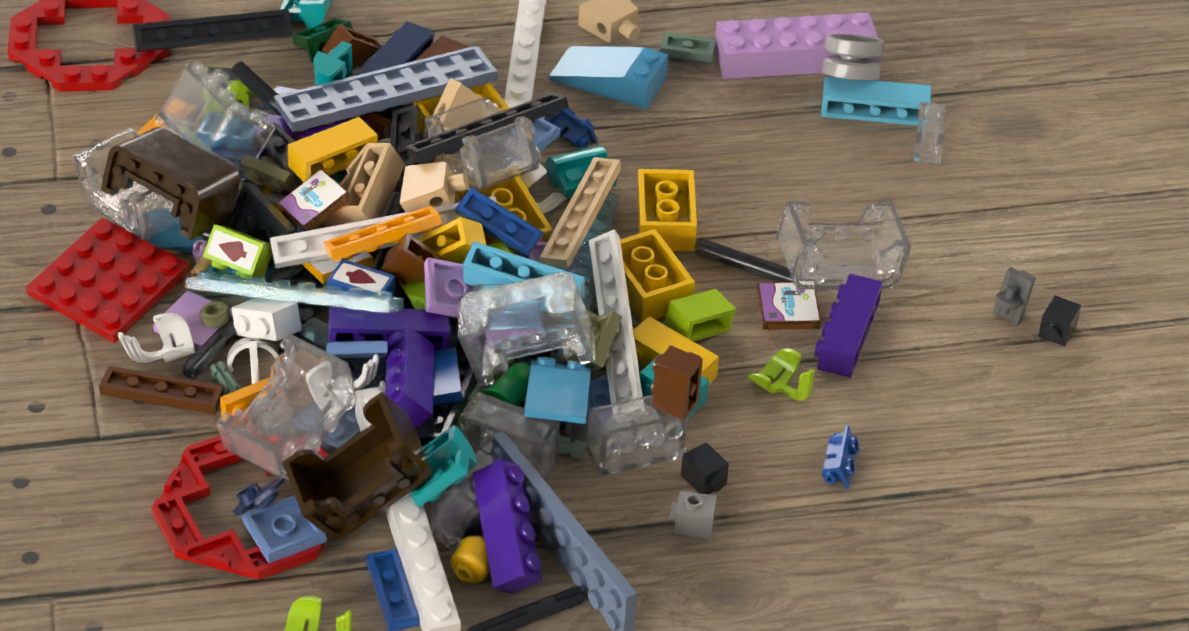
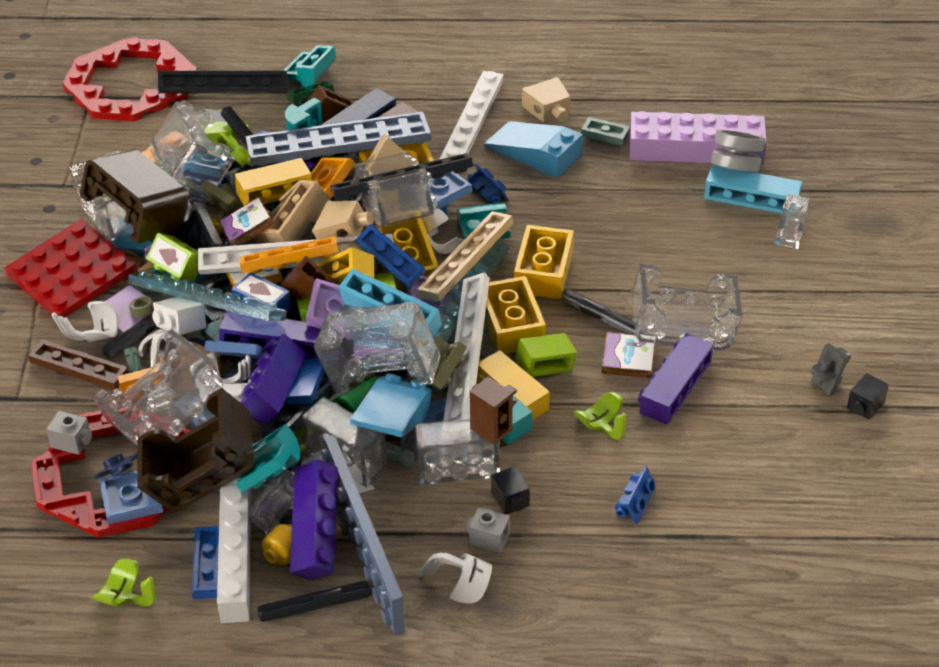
camera: 15 degrees right, 0 degrees up
none -> light grey brick [46,411,92,455]
none -> lime plate [219,132,251,167]
none -> light orange tile [311,158,355,199]
none -> white helmet [418,553,492,603]

